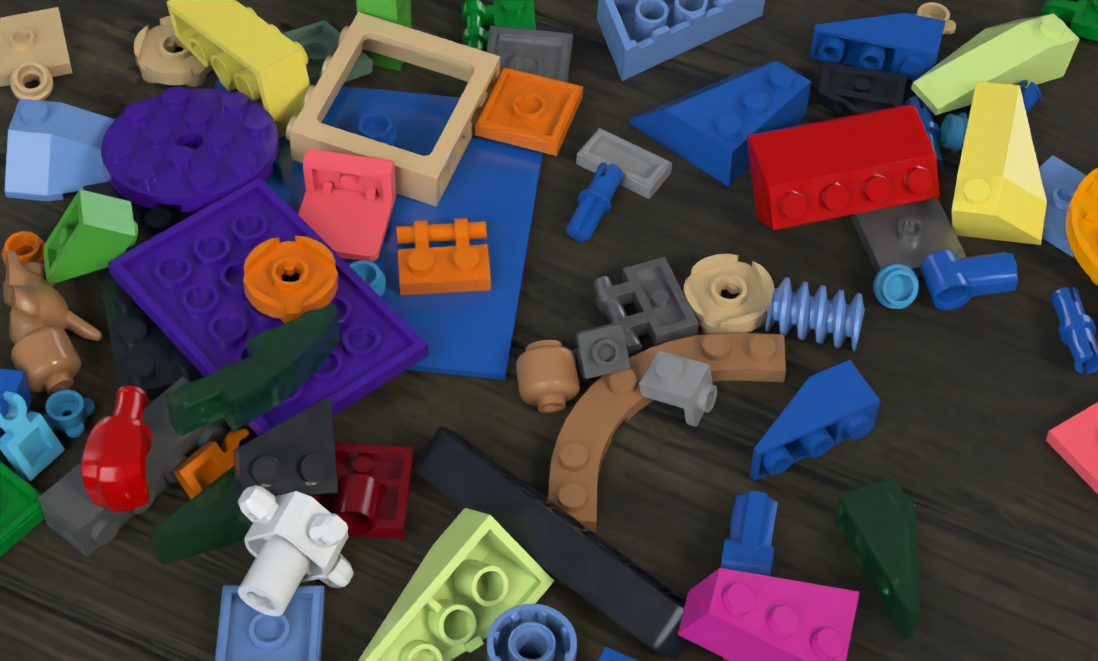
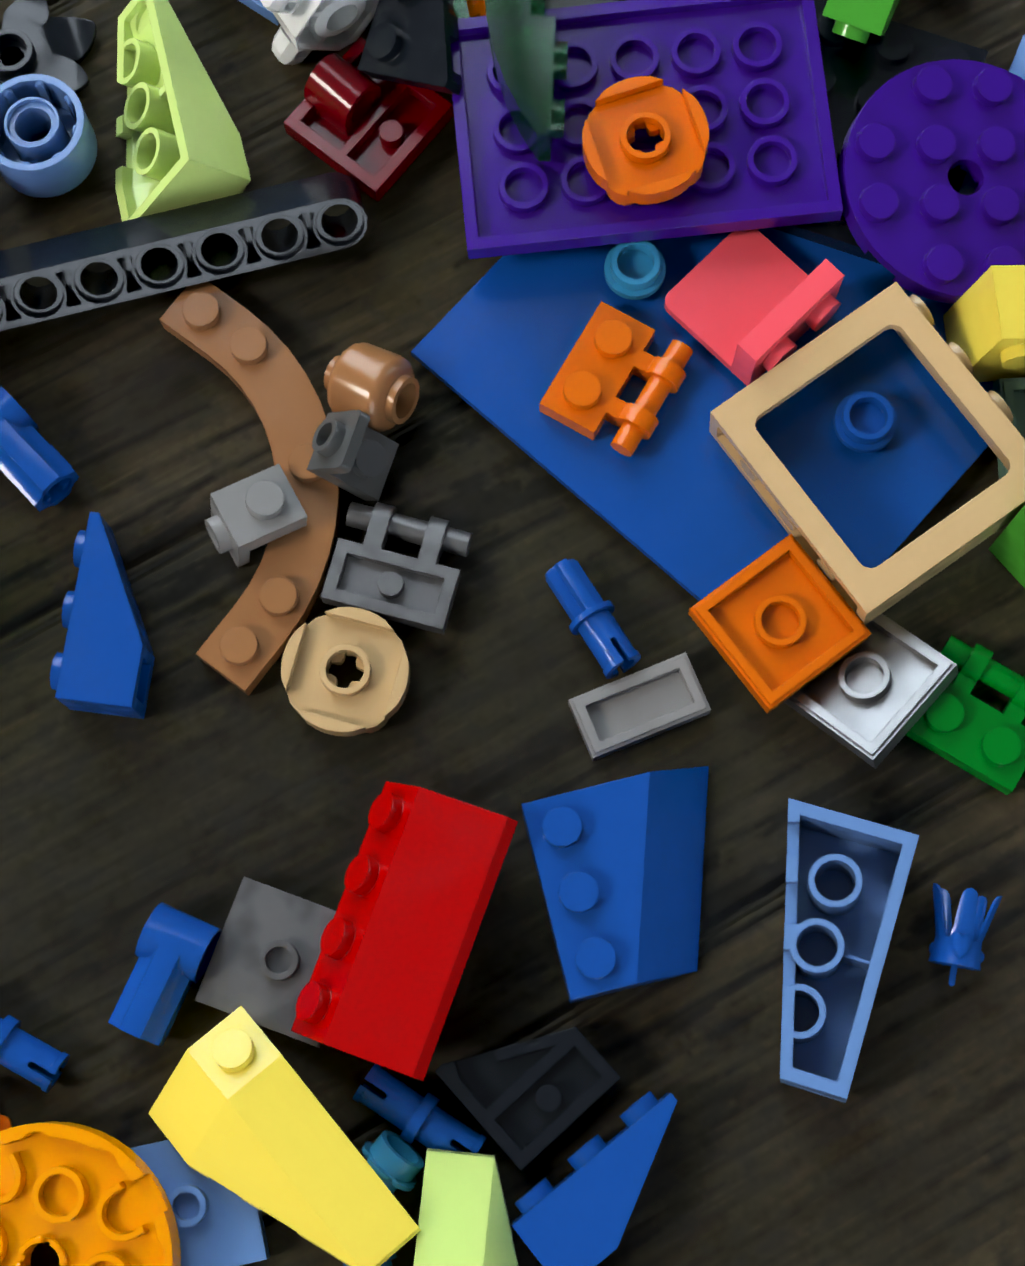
camera: 130 degrees right, 25 degrees up
medium blue piece [765,277,865,352] -> none
dark azure plate [873,264,919,309] -> none

